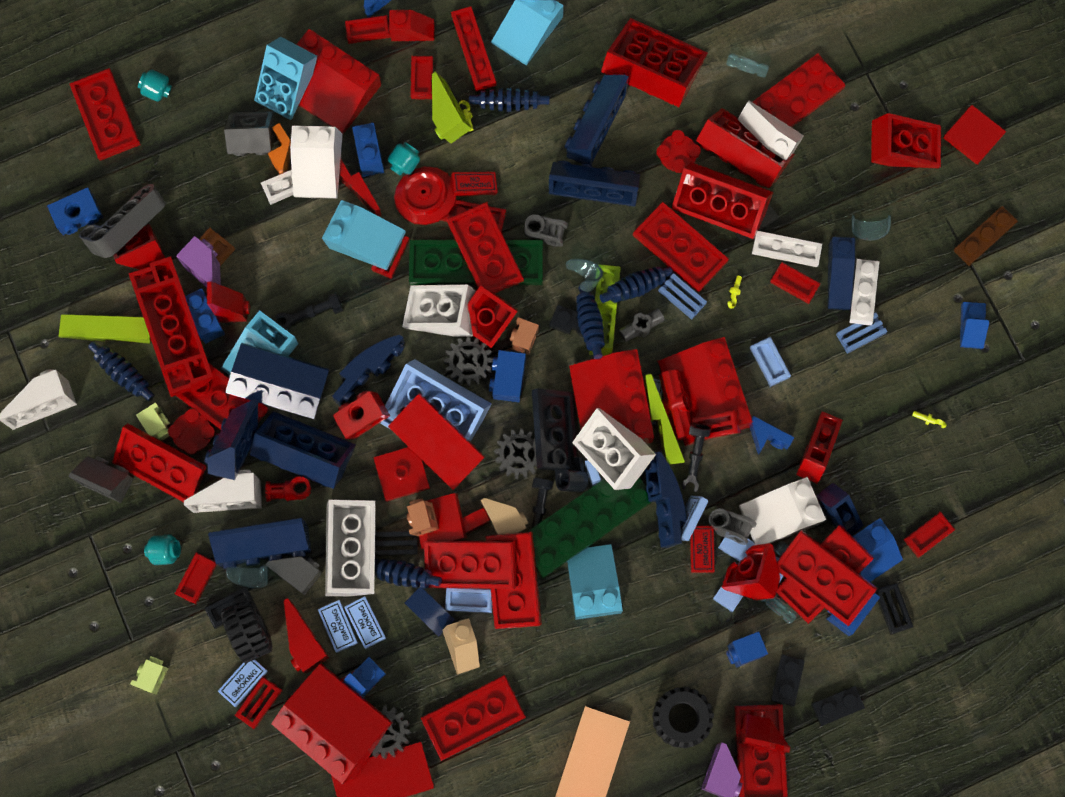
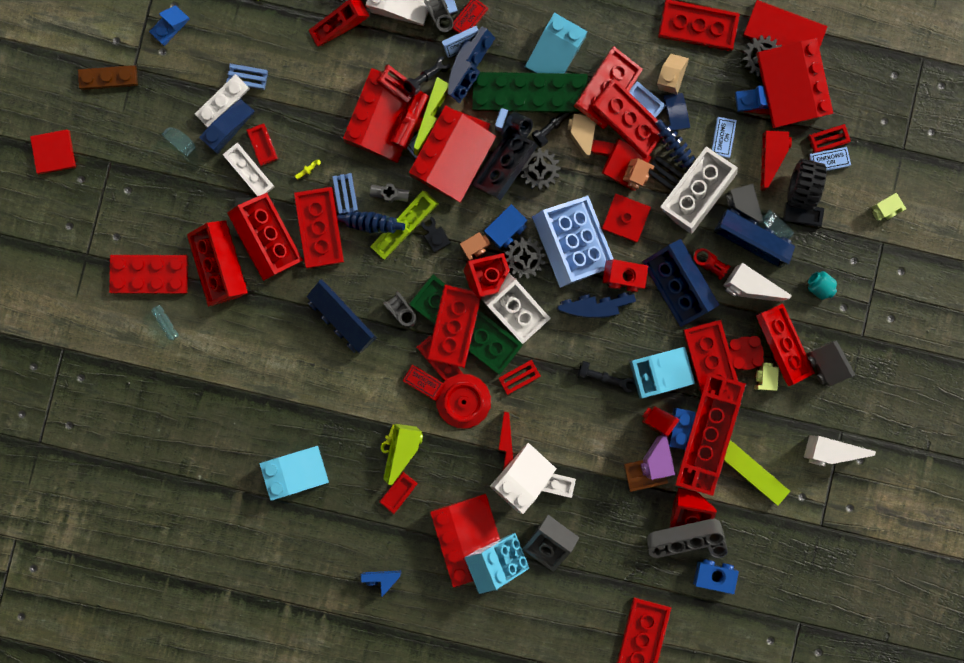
camera: 145 degrees left, 10 degrees up
dark blue piece [88,341,155,401] -> none
teal head [138,69,172,102] -> none
red tile [175,552,217,605] -> none
dark blue slope [205,399,258,480] -> none
dark blue slope [225,343,329,419] -> none
orange slope [268,123,291,175] -> none
light blue tile [318,600,358,653] -> none
medium azure slope [322,200,406,270] -> none
red tile [345,15,391,44] -> none
blue brick [352,123,384,177] -> none
teal head [388,142,421,176] -> none
red tile [388,393,485,490] -> none
red slope [389,10,434,41] -> none
red plate [451,6,496,92] -> none
dark blue piece [469,88,549,112] -> none
dark blue slope [565,75,629,165] -> none
clear light blue helmet [566,259,603,292] -> none
white slope [572,408,656,490] -> none
dark blue piece [576,284,605,359] -> none
red slope [601,18,708,107] -> none
red piece [656,130,701,173] -> none
white slope [738,101,804,161] -> none
light blue tile [750,337,791,387] -> none
blue slope [750,416,794,454] -> none
red slope [871,113,941,168] -> none

